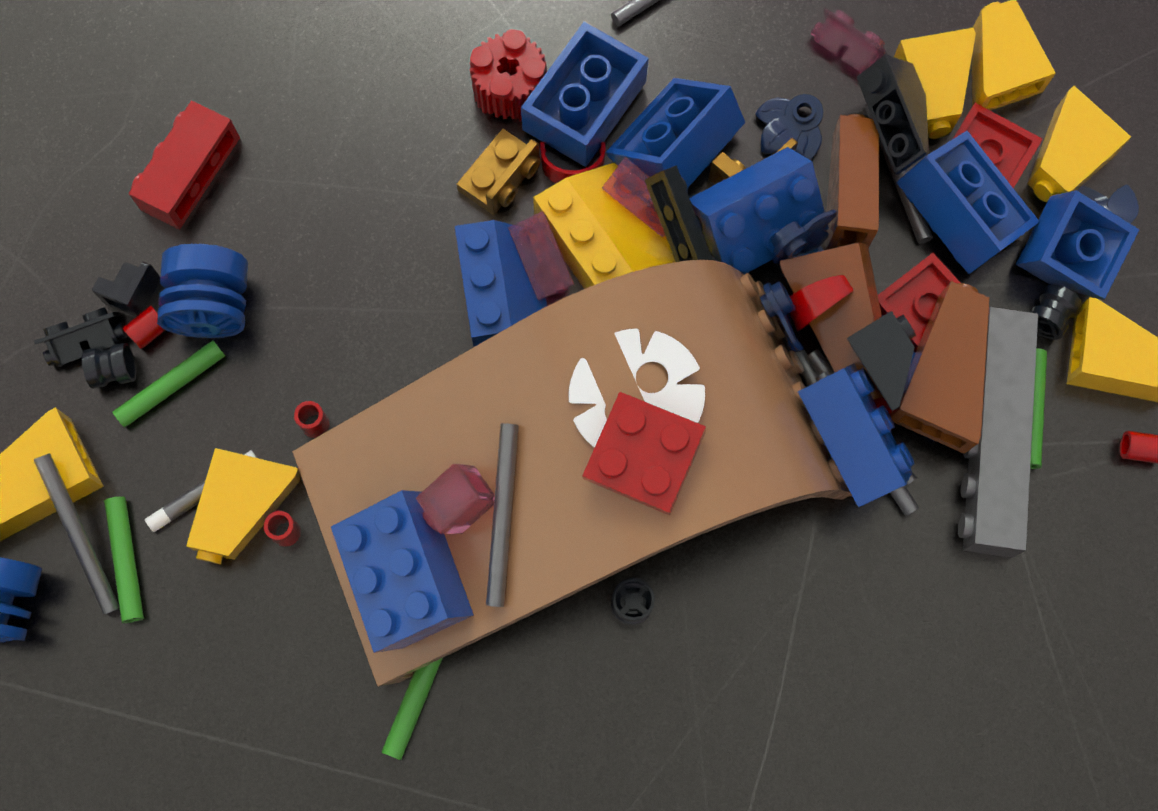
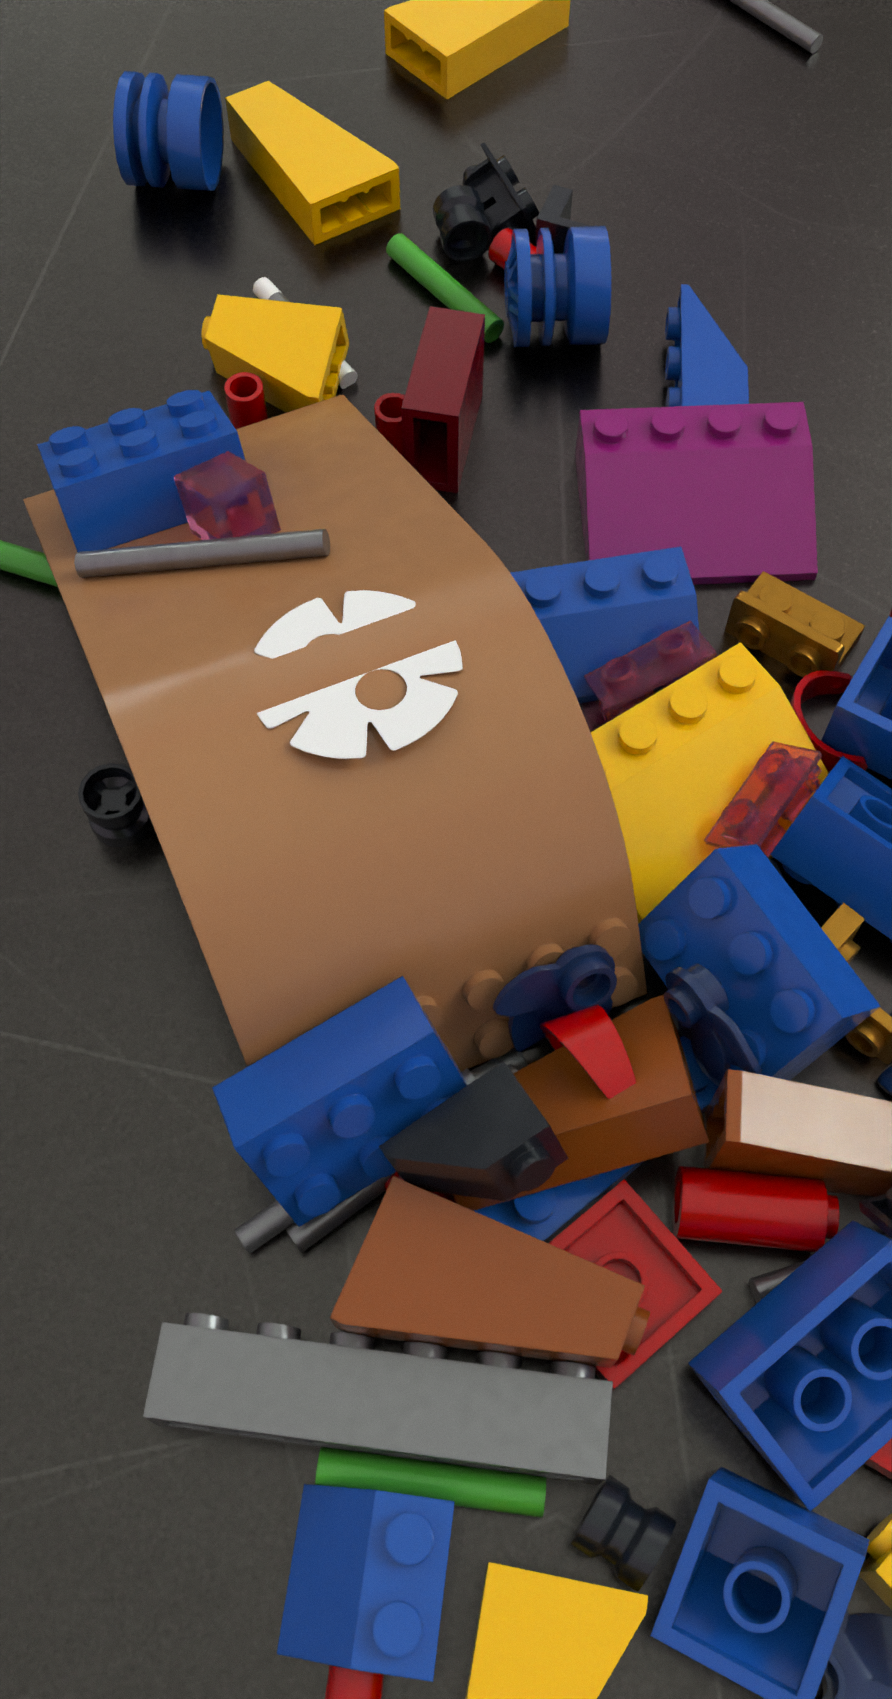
camera: 90 degrees right, 10 degrees down
flat silver bar [34,453,120,614] -> none
bright green piece [104,496,144,623] -> none
red brick [128,100,240,230] -> none
red plate [582,392,706,515] -> none
black plate [644,165,716,262] -> none
none -> blue slope [277,1484,455,1682]
none -> dark red brick [401,306,485,493]
none -> magenta slope [575,402,818,585]
none -> blue slope [665,284,749,407]
none -> red brick [673,1166,839,1252]

